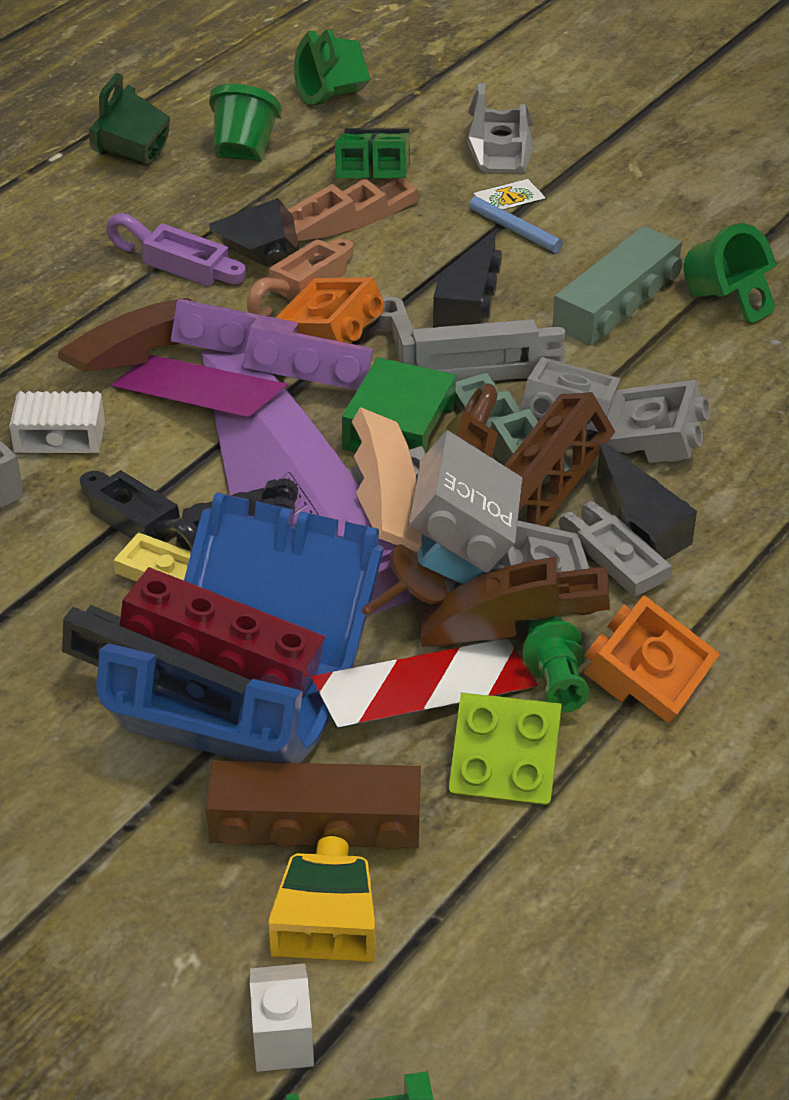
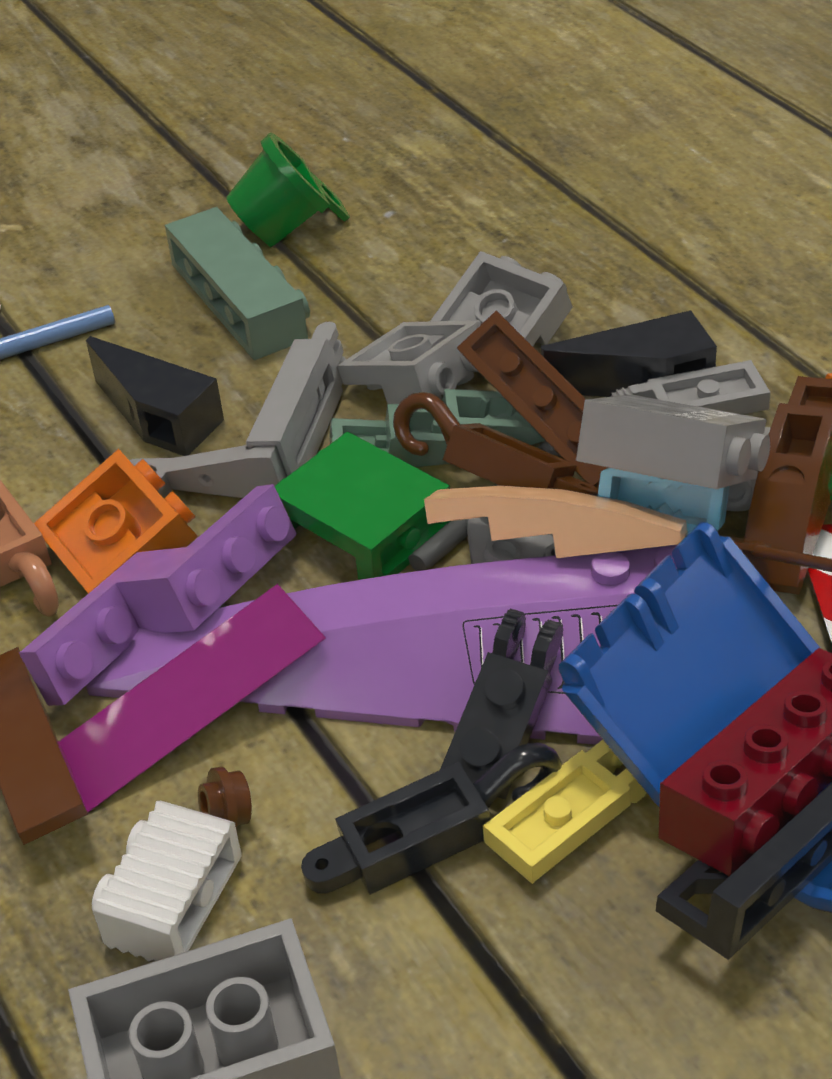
camera: 65 degrees left, 0 degrees up
none -> reddish brown plate [198,766,252,828]

